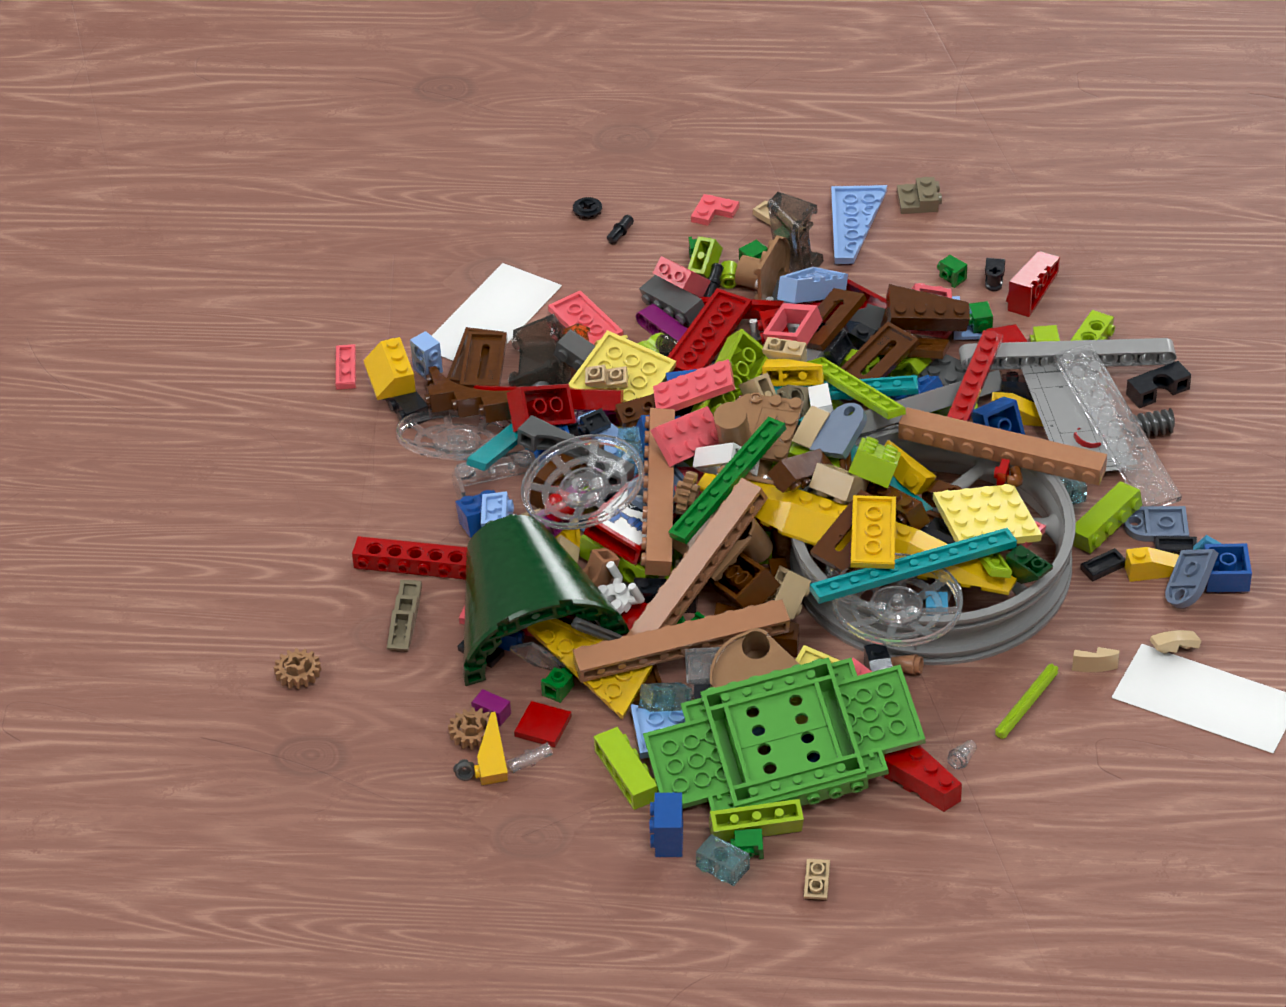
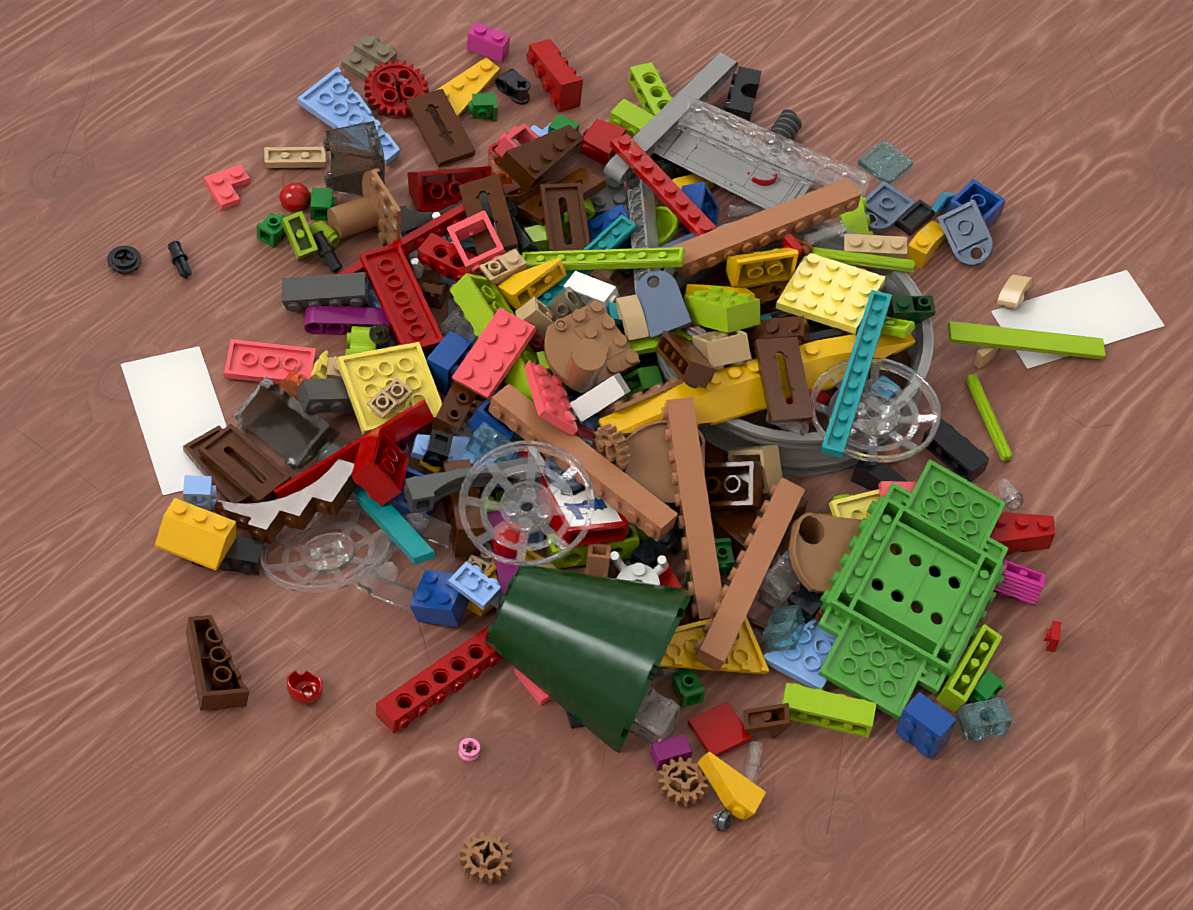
camera: 60 degrees left, 10 degrees up
coral tile [336,344,356,390] -> none
dark tan slope [387,580,422,651] -> none
dark grey axle [571,617,622,641] -> none
coral window [653,256,711,297] -> none
green plate [668,416,787,544] -> none
light blue wedge [777,267,848,304] -> none
tan slope [804,859,830,900] -> none
yellow tile [851,495,896,569] -> none
none -> reddish brown wedge [186,615,249,711]
none -> red hair [279,182,311,212]
none -> red hair [287,670,323,704]
none -> red gear [364,59,429,119]
none -> reddish brown piece [406,88,476,167]
none -> yellow wing [435,57,500,118]
none -> bright pink bush [458,738,480,761]
none -> dark pink brick [466,22,510,63]
none -> clear slope [630,687,680,744]
none -> yellow slope [725,248,799,288]
none -> reddish brown slope [743,703,791,739]
none -> clear pin [803,221,847,246]
none -> lime axle [812,247,915,272]
none -> tan plate [844,234,907,259]
none -> clear light blue tile [858,140,913,185]
none -> black brick [921,419,989,482]
none -> lime tile [947,321,1106,360]
none -> dark pink brick [994,560,1046,605]
none -> red plate [1043,620,1062,652]

